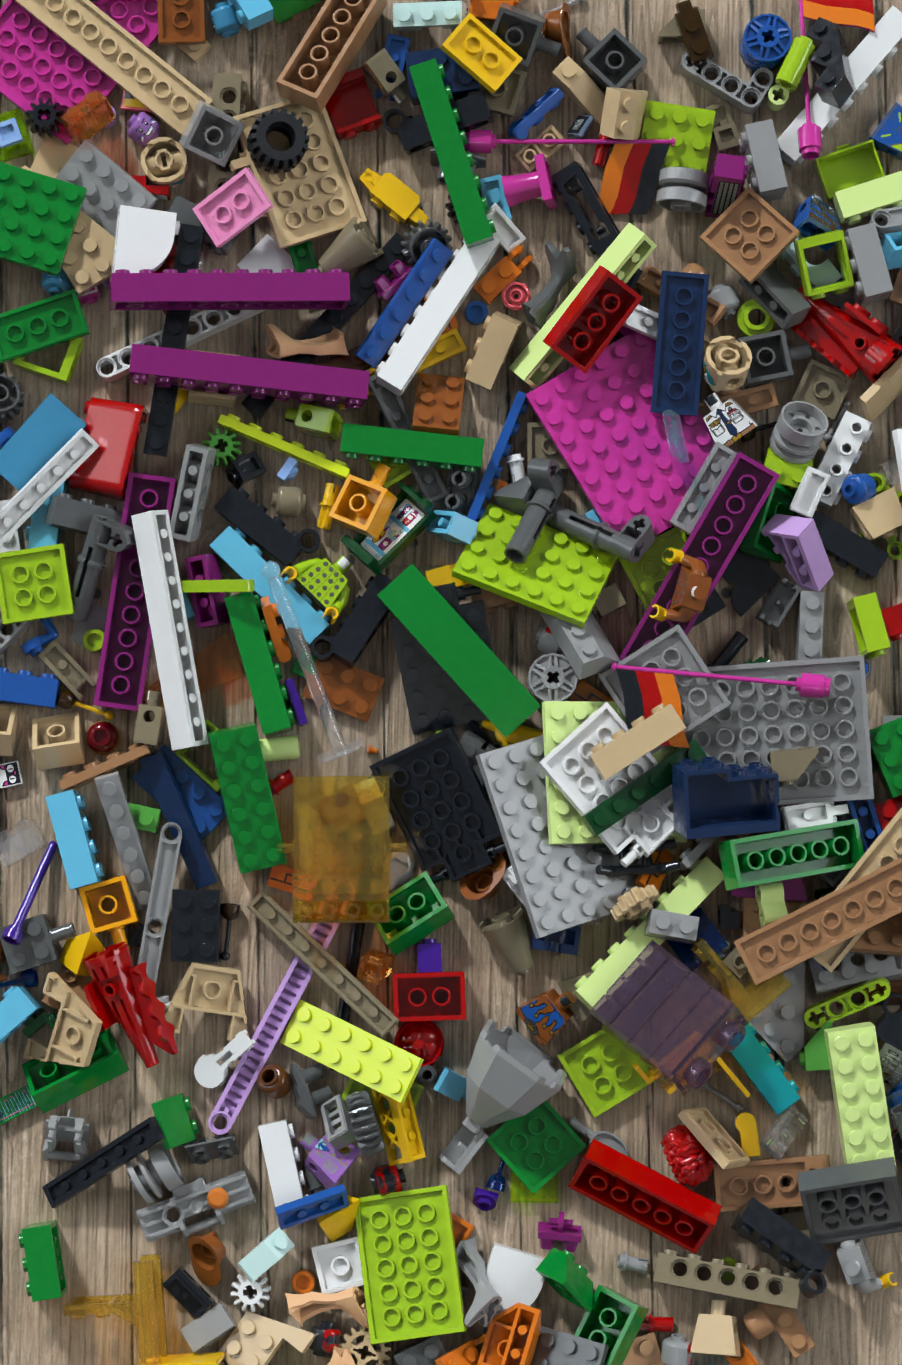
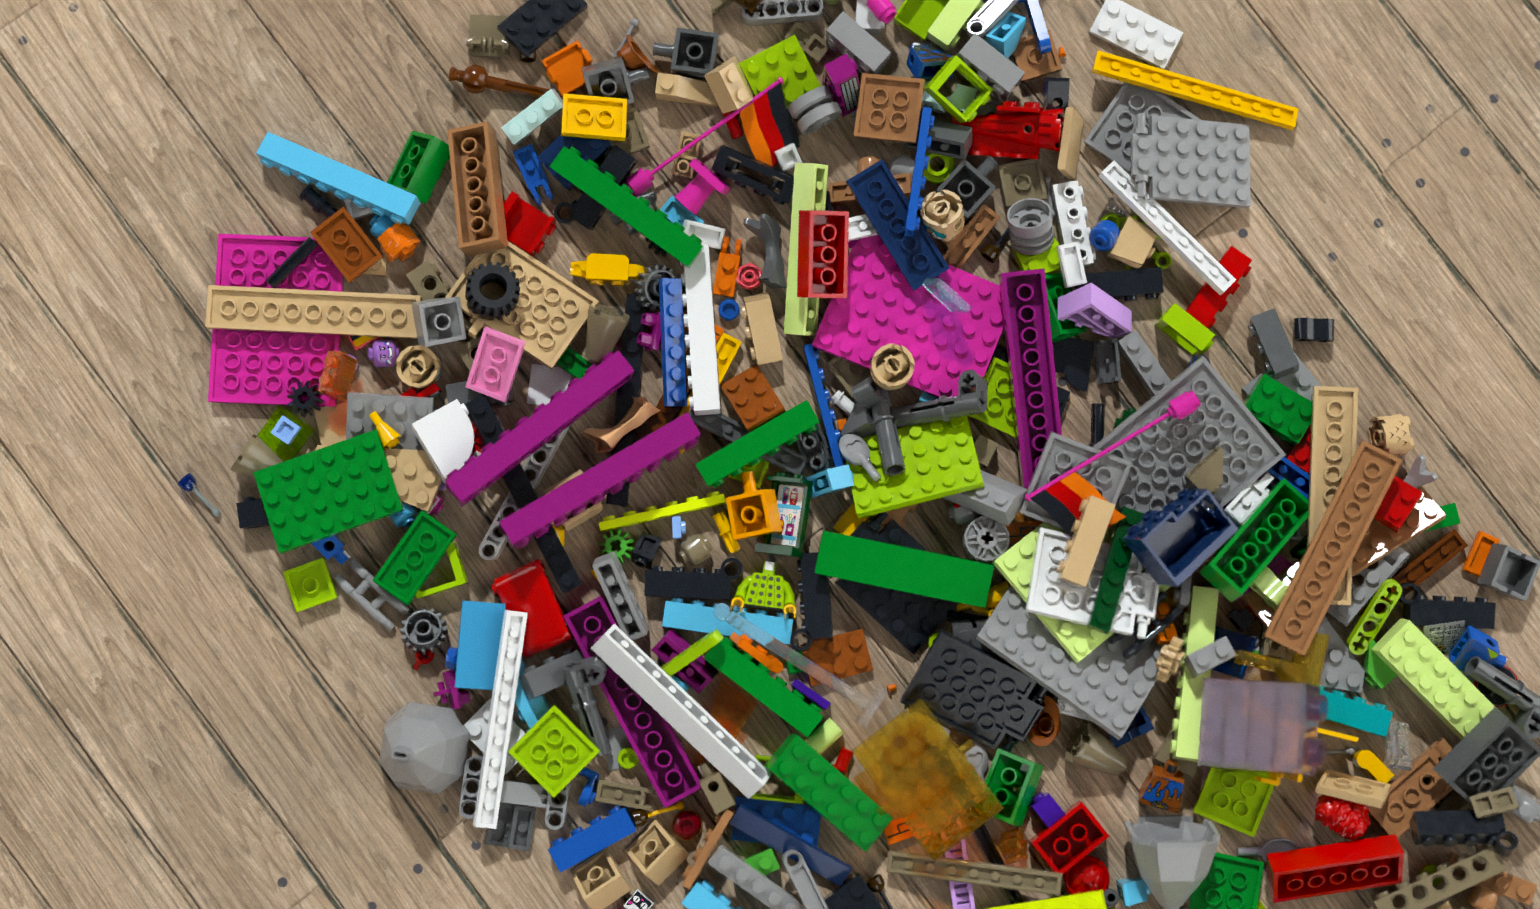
camera: 30 degrees left, 0 degrees up
lime torso [285,403,343,442] -> none
dark tan torso [362,48,410,104] -> none
blue plate [507,87,565,140] -> none
slope [567,115,594,139] -> none
dark orange torso [650,548,712,623] -> none
light grey plate [669,441,737,535] -> none
torso [703,392,758,447] -> none
none -> yellow cone [369,411,401,449]
none -> orange hair [377,222,421,263]
none -> white tile [774,143,802,171]
none -> light grey piece [839,434,881,481]
none -> tan brick [870,344,914,391]
none -> blue plate [904,107,935,237]
none -> dark tan slope [1469,786,1519,819]

